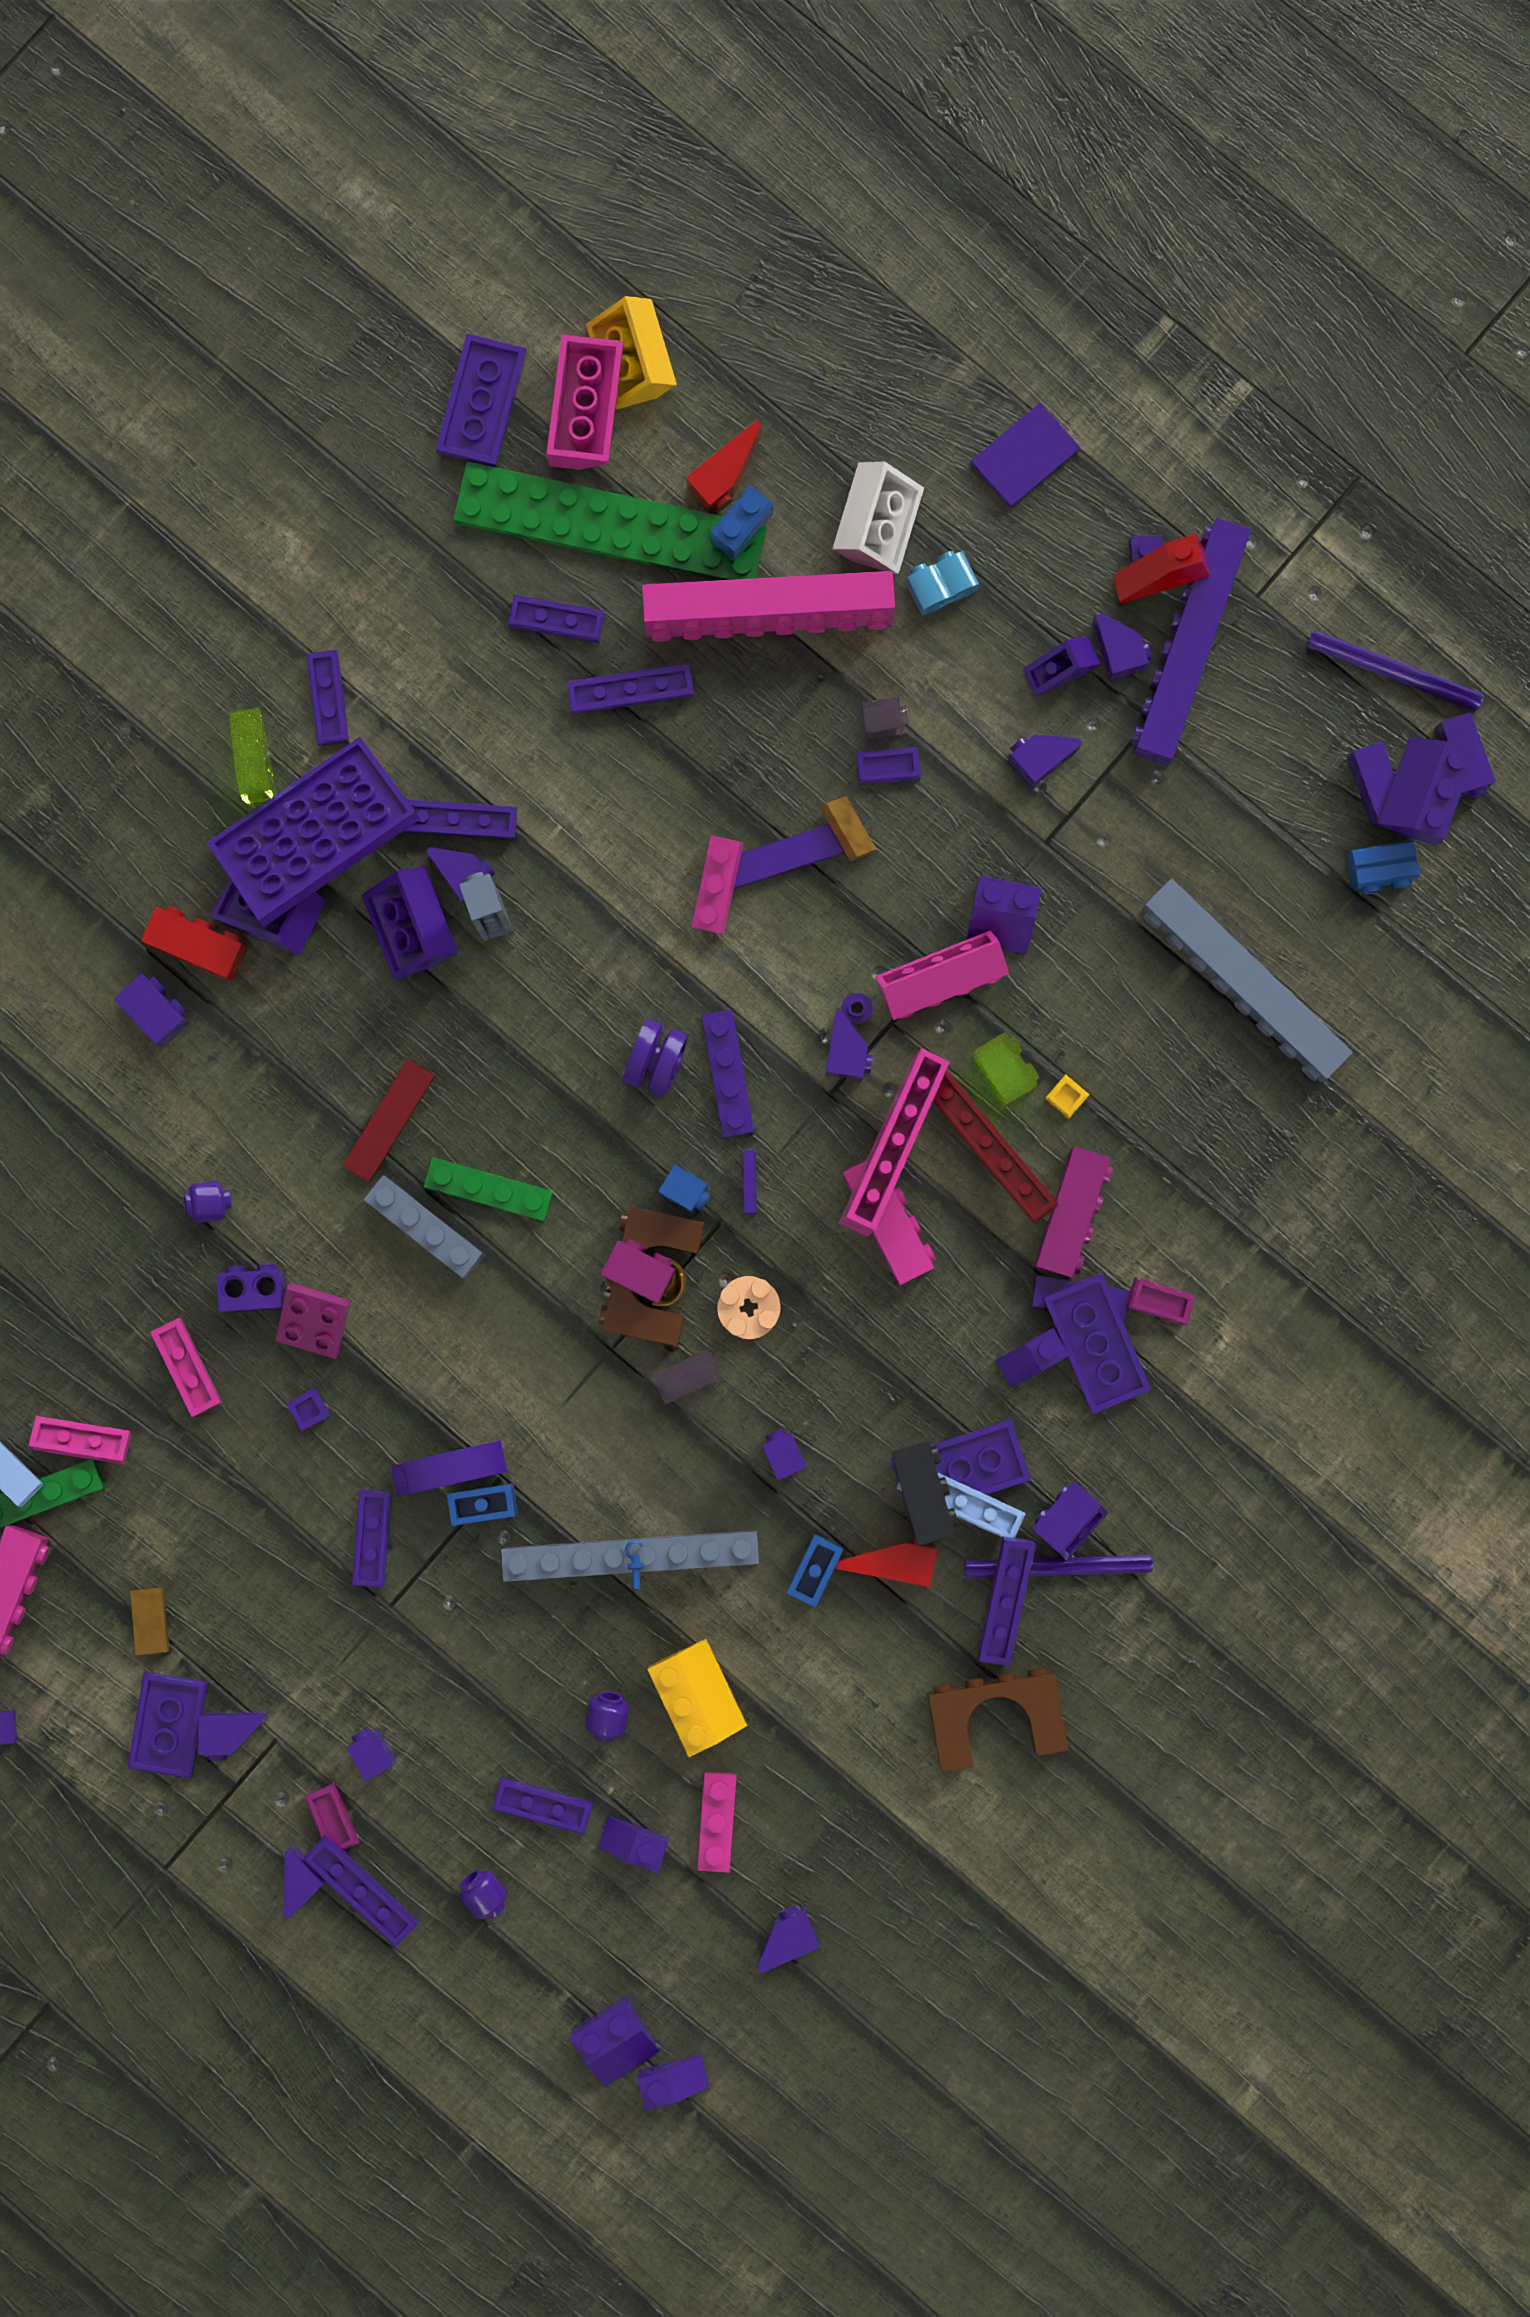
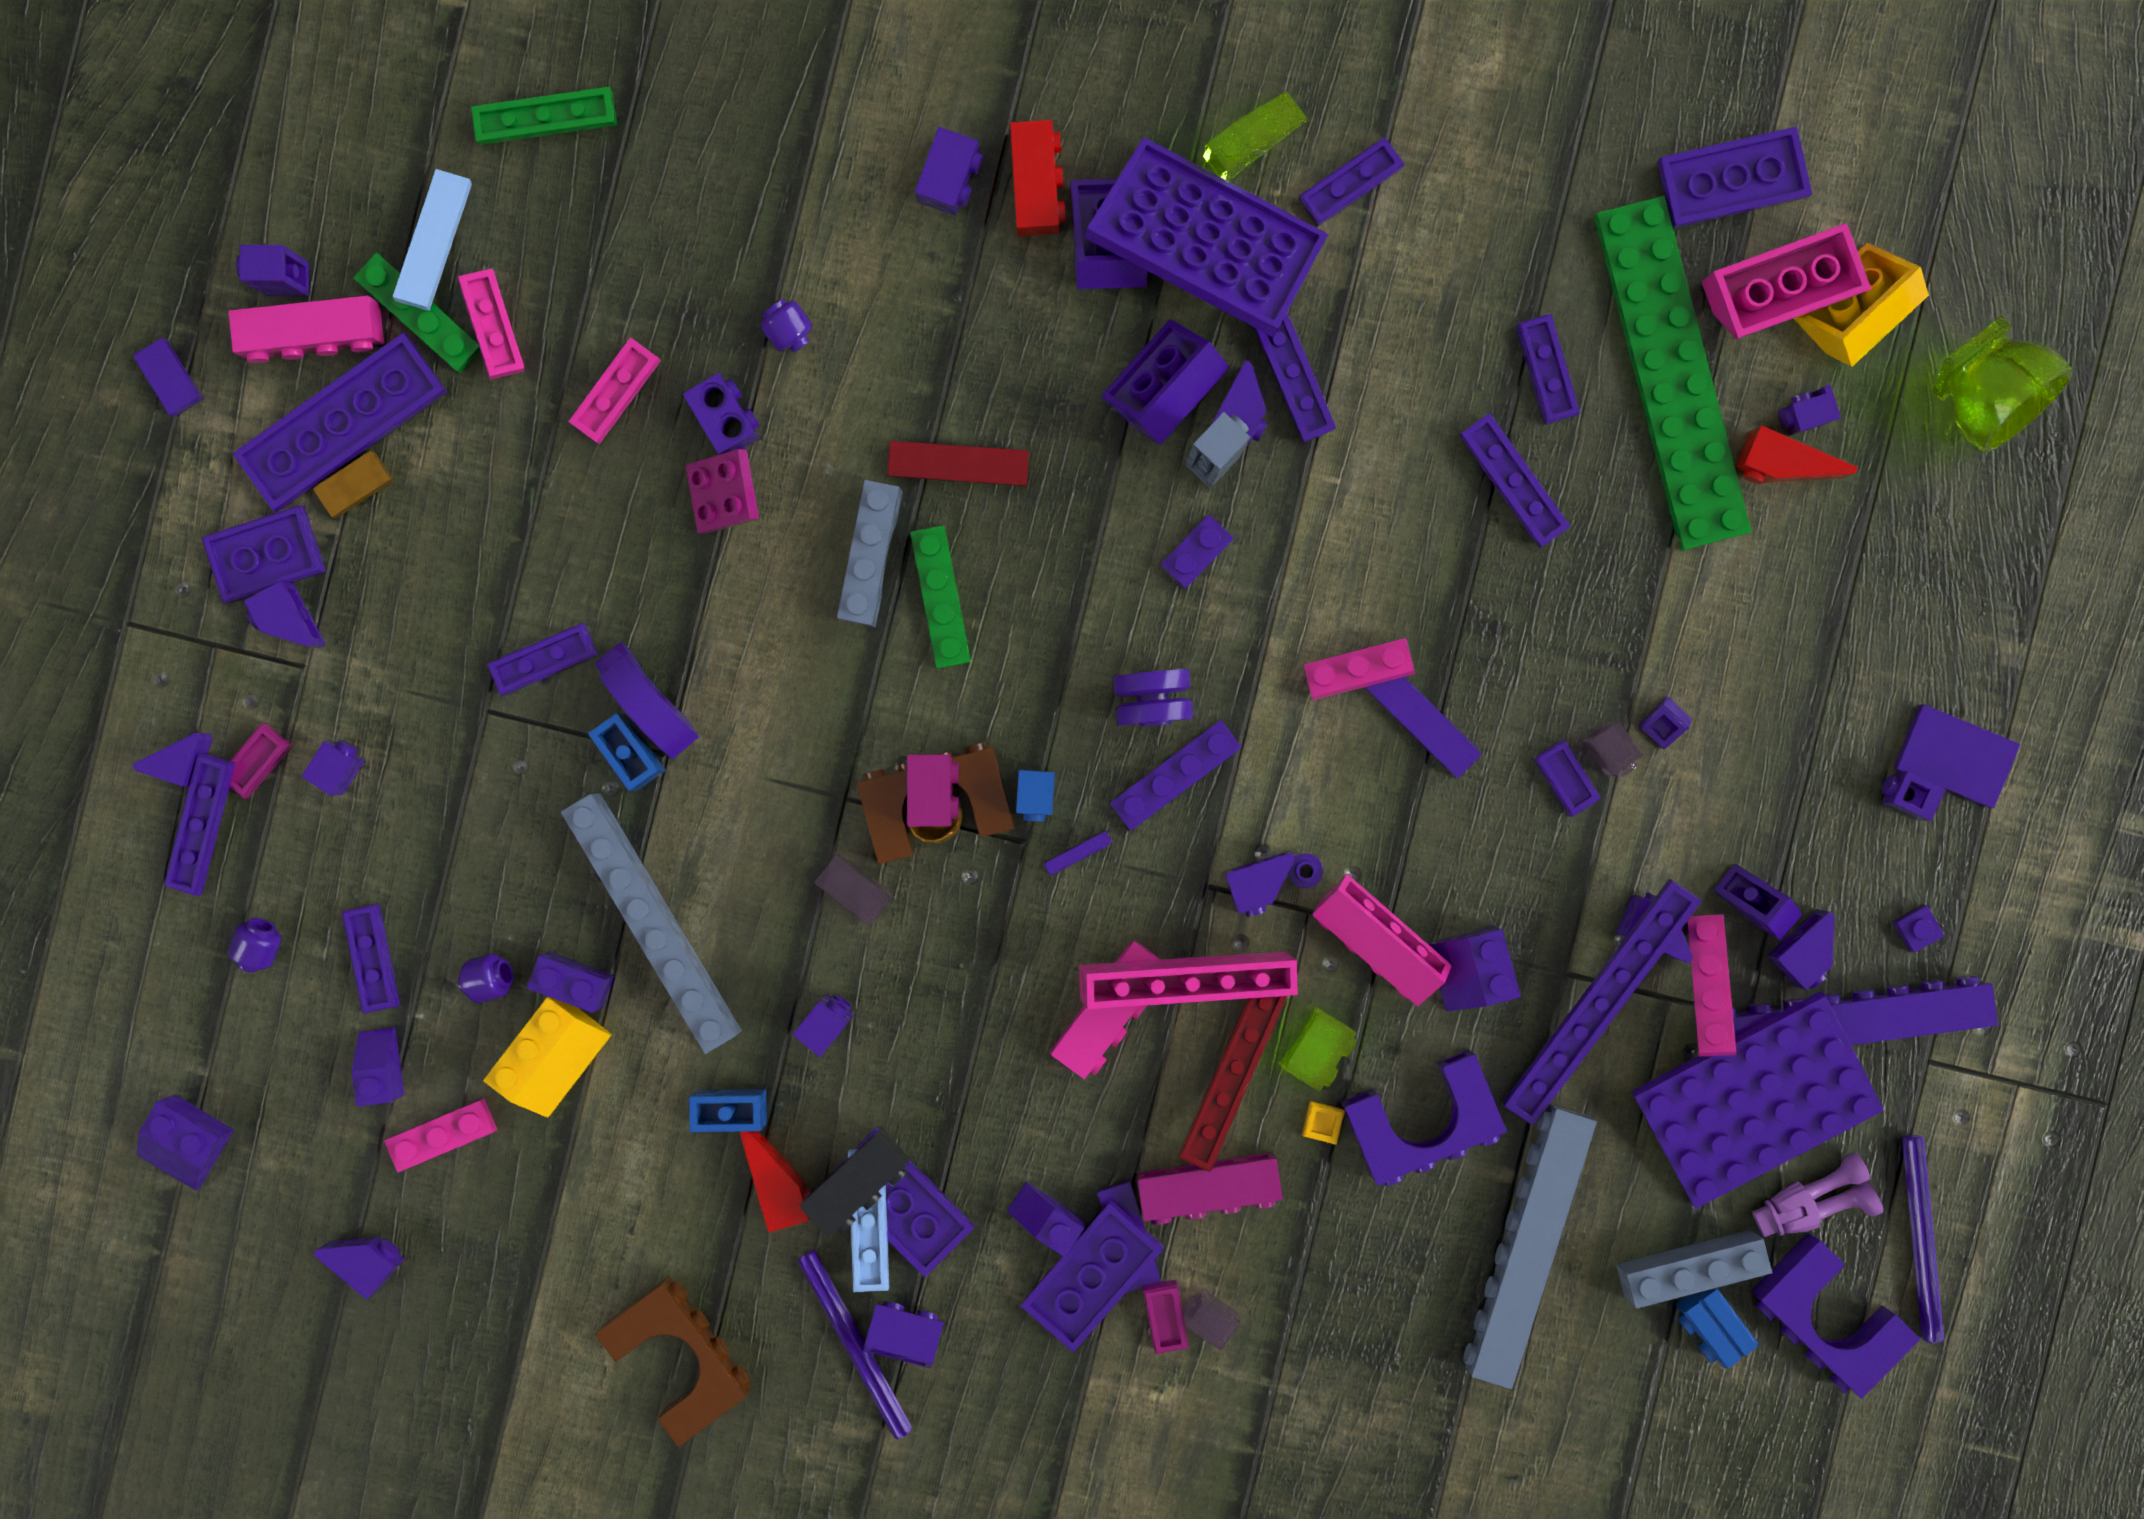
camera: 65 degrees right, 5 degrees up
dark purple plate [287,1388,331,1431] -> none
blue hand [625,1540,644,1590] -> none
dark purple slope [637,2054,709,2111] -> none
dark pink brick [642,571,895,642] -> none
blue brick [710,485,773,561] -> none
light nougat plate [717,1276,780,1339] -> none
pearl gold tile [820,796,877,862] -> none
white slope [833,461,924,574] -> none
dark azure brick [906,551,979,616] -> none
dark purple plate [977,1536,1036,1666] -> none
red slope [1114,533,1210,605] -> none
dark purple slope [1377,737,1476,847] -> none
none -> dark purple plate [232,333,448,512]
none -> dark purple brick [527,952,614,1013]
none -> dark purple plate [1160,515,1234,589]
none -> clear purple brick [1183,1289,1241,1351]
none -> dark purple arch [1341,1049,1507,1186]
none -> dark purple plate [1503,878,1702,1125]
none -> sand blue brick [1616,1229,1772,1309]
none -> dark purple plate [1631,991,1884,1209]
none -> dark purple slope [1639,696,1692,750]
none -> dark pink plate [1687,914,1736,1056]
none -> medium lavender piece [1752,1152,1883,1238]
none -> dark purple brick [1778,385,1841,436]
none -> dark purple brick [1881,771,1946,821]
none -> clear neon green plate [1933,316,2073,453]

